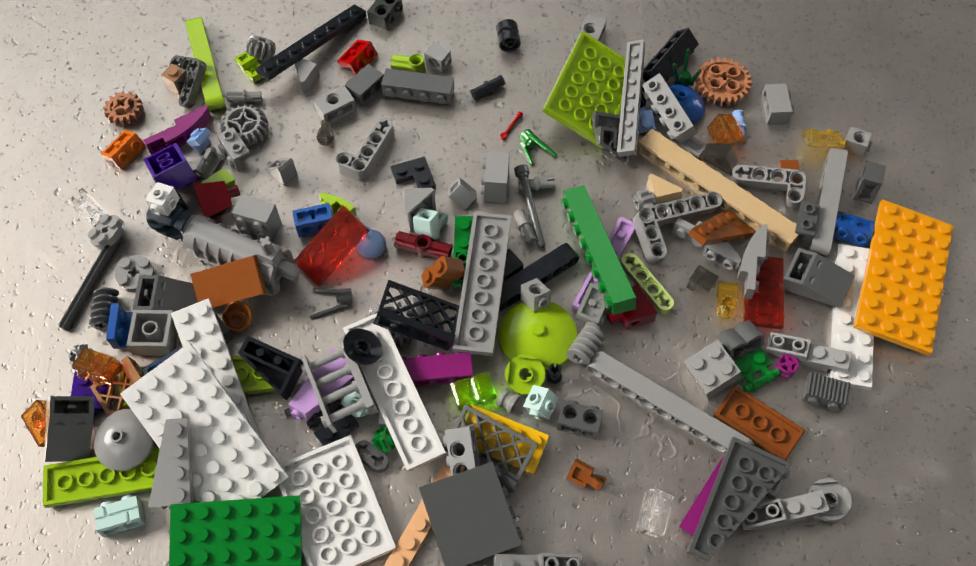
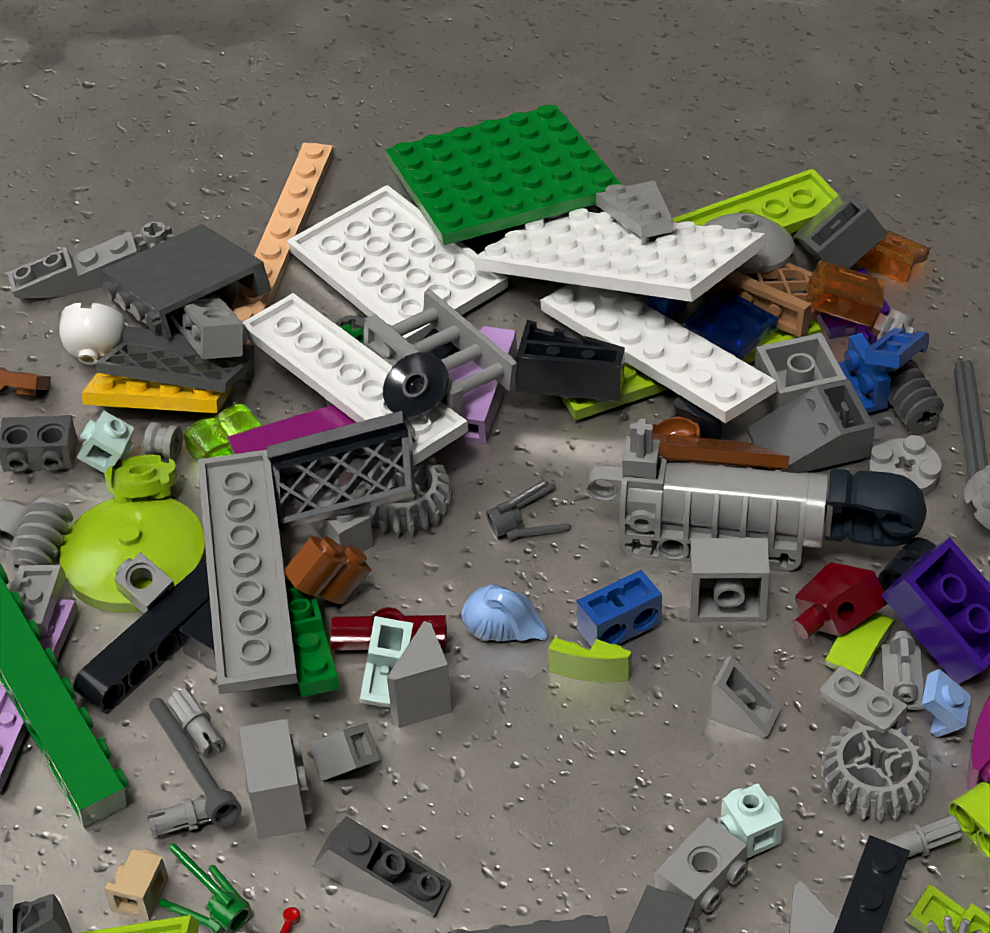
camera: 165 degrees right, 15 degrees down
light aqua brick [94,495,146,537] -> none
white brick [145,182,180,216] -> none
clear red plate [294,205,370,287] -> none
clear smoke cone [316,119,334,146] -> none
light grey beam [335,118,394,182] -> none
black plate [390,156,436,189] -> none
black pin [546,363,562,384] -> none
none -> white cylinder [59,303,128,365]
none -> tan brick [104,849,168,920]
none -> dark grey slope [312,816,451,917]
none -> light aqua brick [718,783,783,859]
none -> blue plate [865,328,929,371]

